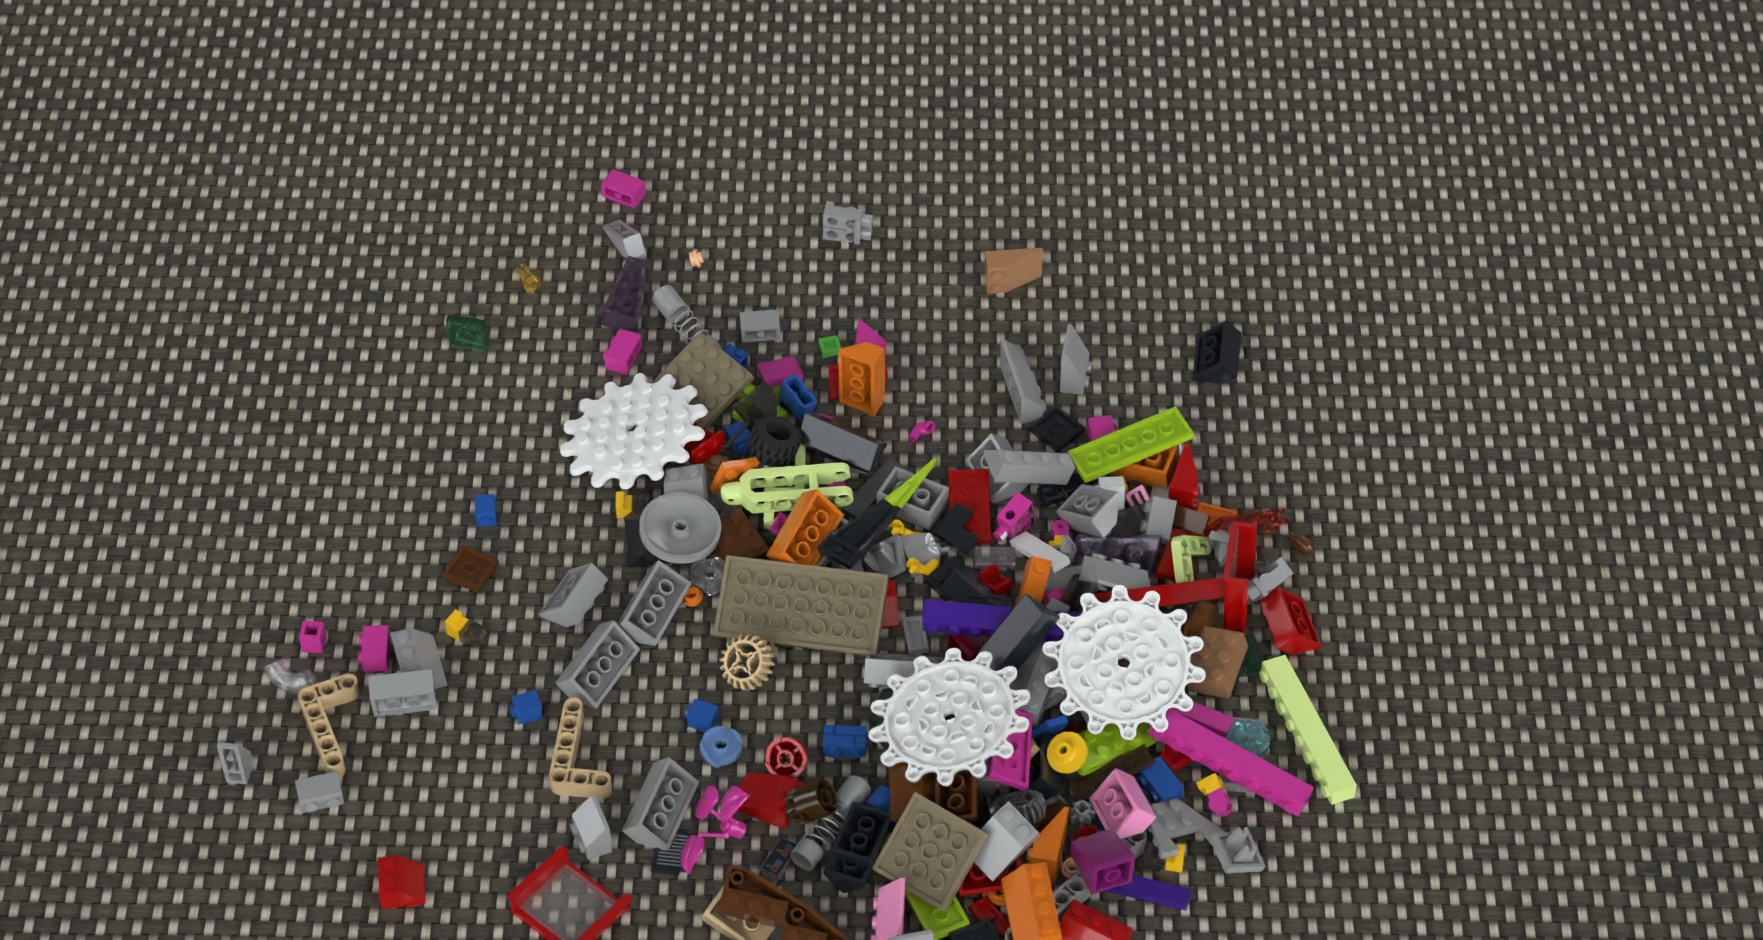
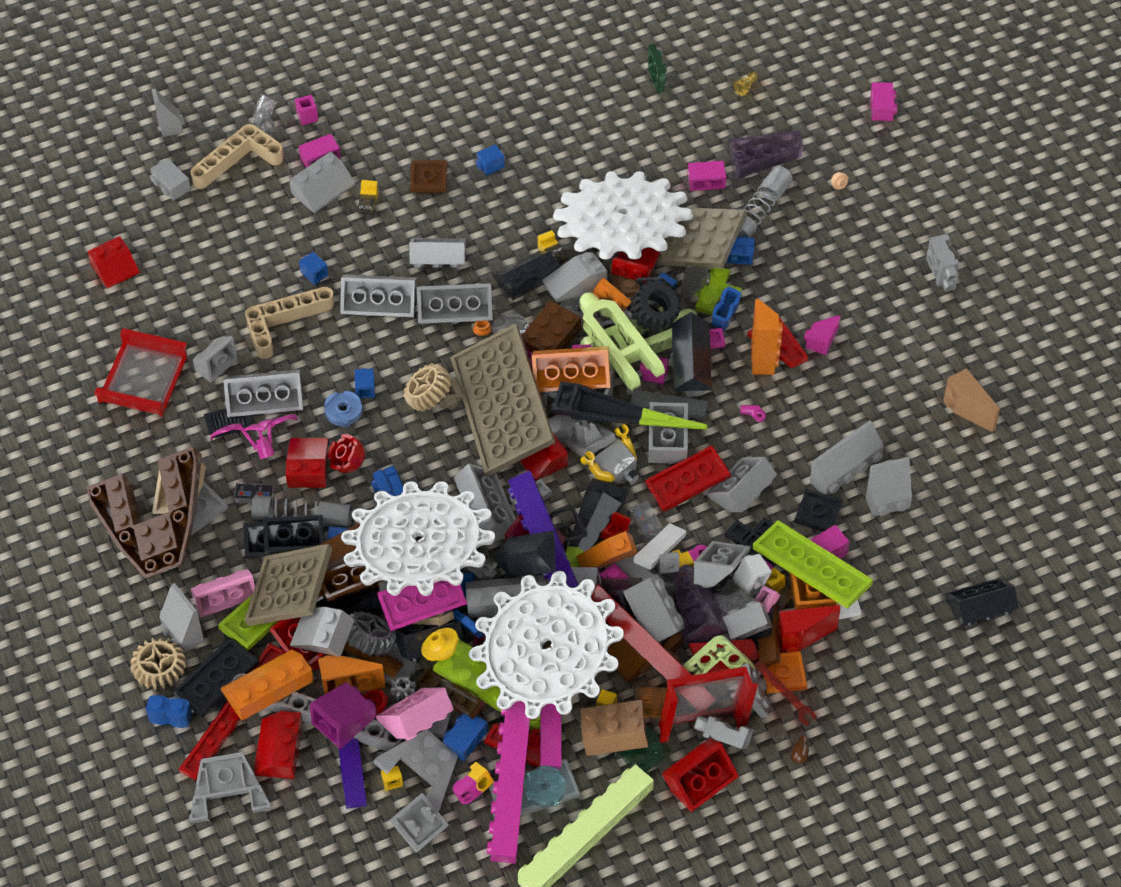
camera: 65 degrees right, 5 degrees up
light grey slope [368,668,438,717] -> none
light grey slope [603,219,645,260] -> none
light grey dish [639,492,721,564] -> none
light grey brick [740,310,780,342] -> none
dark pink tile [756,356,804,388] -> none
dark brown gear [785,779,838,826] -> none
bright green plate [818,335,841,358] -> none
black tile [933,503,979,555] -> none
light grey slope [983,450,1075,485] -> none
dark pink torso [993,492,1036,542] -> none

